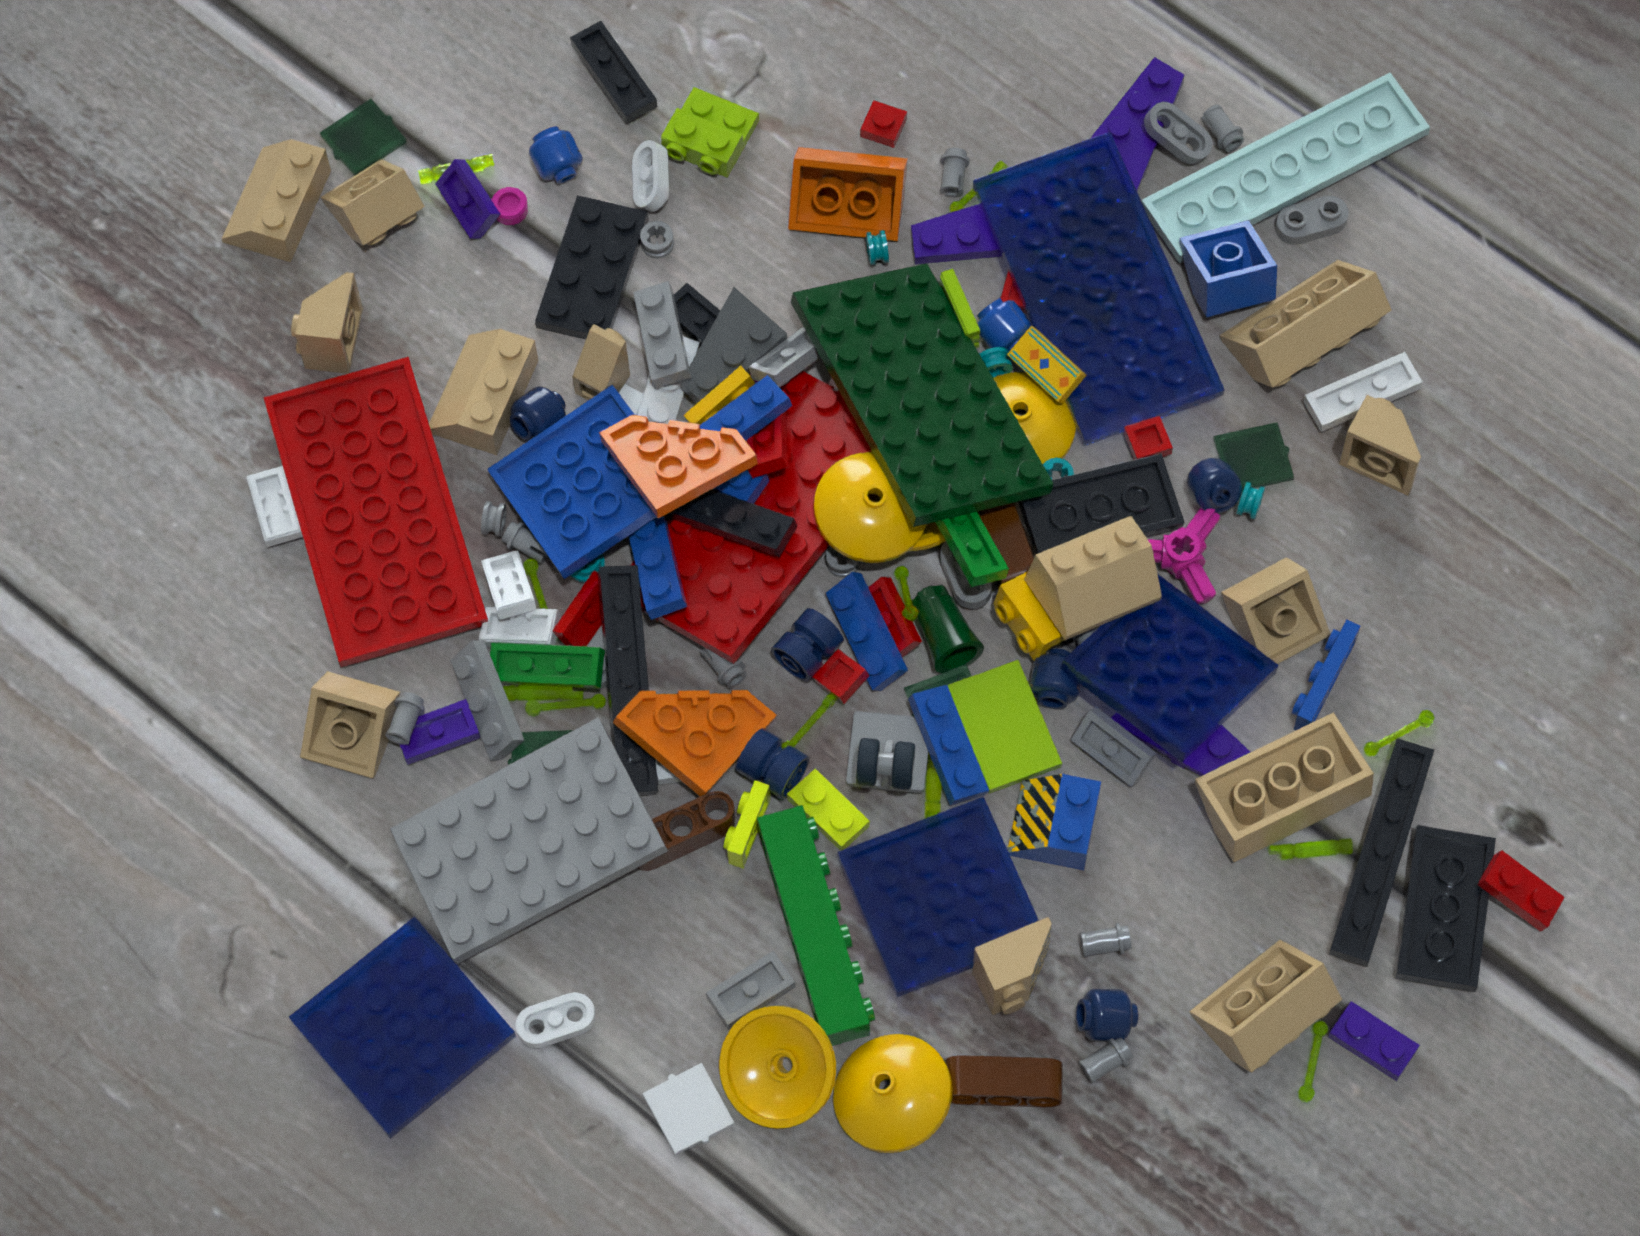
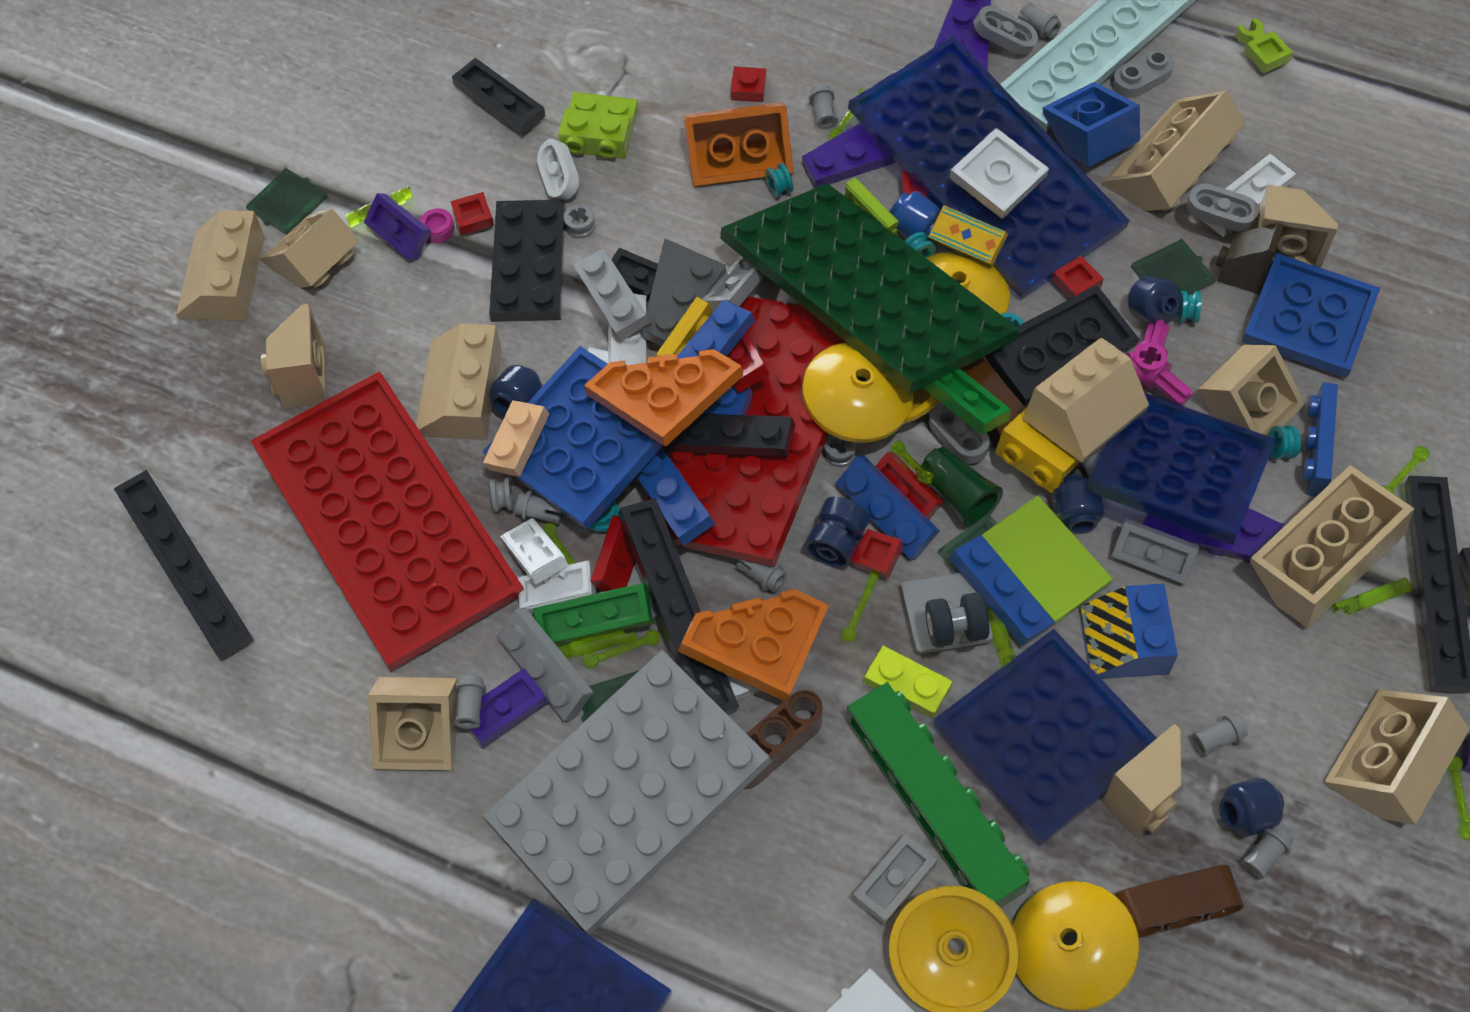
camera: 15 degrees left, 5 degrees down
white plate [246,466,303,547] -> none
white plate [516,992,595,1048] -> none
blue head [529,126,583,184] -> none
tan slope [572,324,630,400] -> none
neon yellow plate [723,781,771,869] -> none
dark blue wheel [736,728,810,800] -> none
none -> black plate [113,470,254,661]
none -> red plate [450,192,494,235]
none -> light nougat plate [483,400,549,477]
none -> white plate [949,128,1049,219]
none -> light grey plate [1187,184,1259,231]
none -> dark brown slope [1216,223,1284,294]
none -> lime plate [1235,18,1293,74]
none -> blue plate [1242,253,1380,378]
none -> teal bush [1266,425,1301,459]

